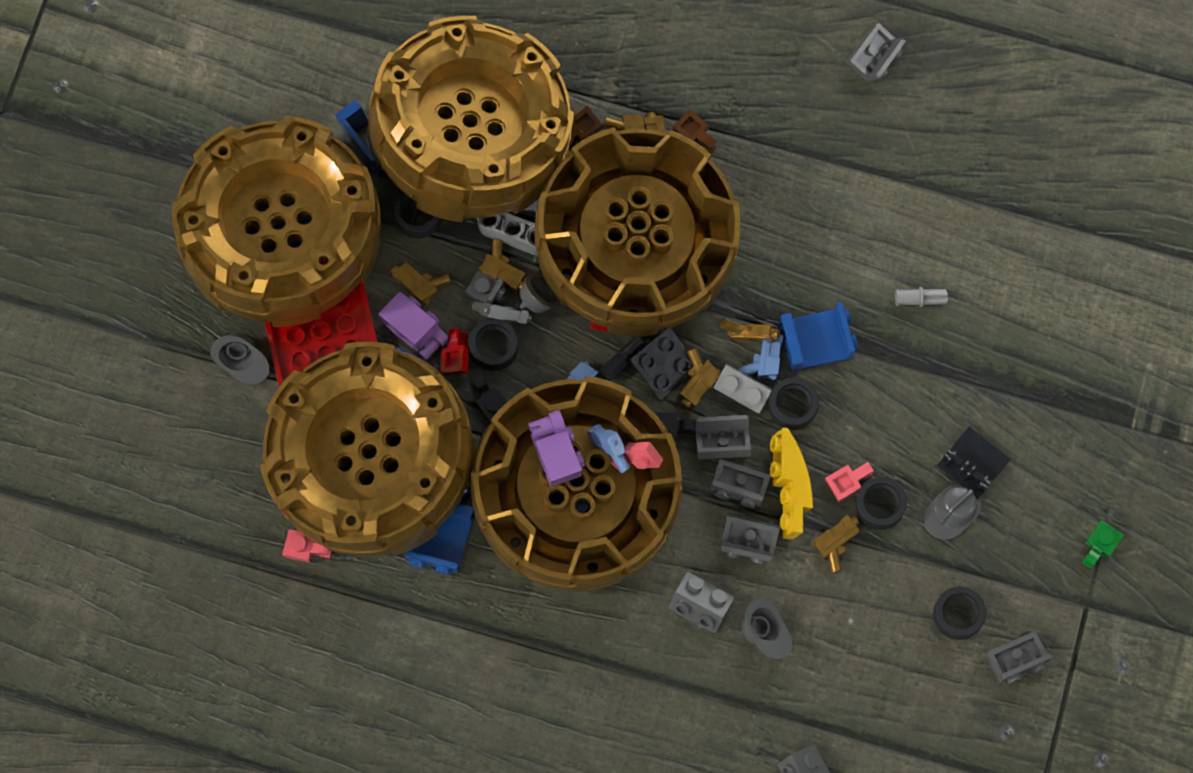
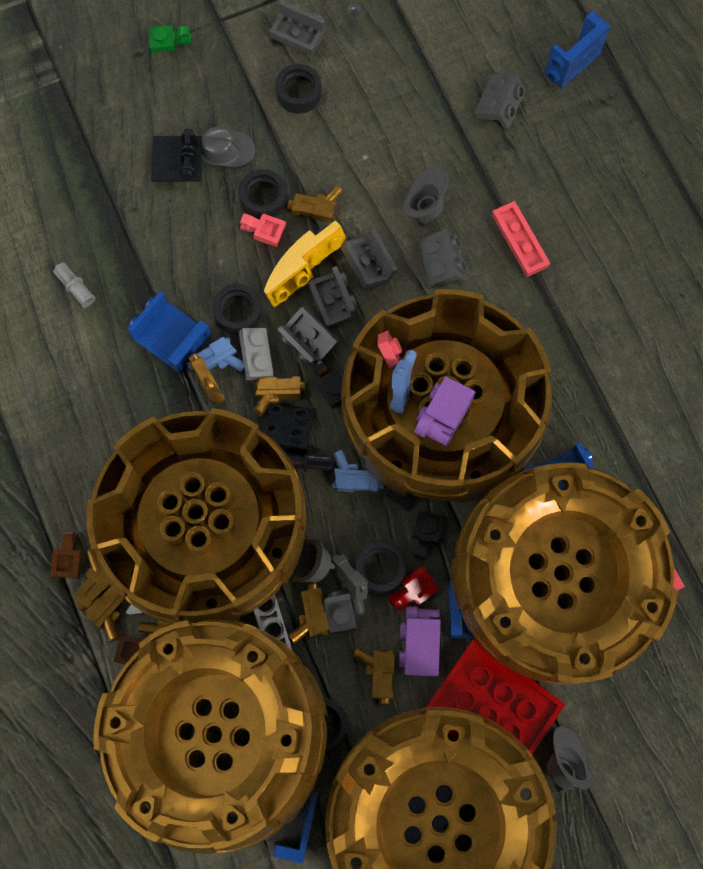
camera: 130 degrees left, 0 degrees up
none -> coral plate [492,201,550,277]

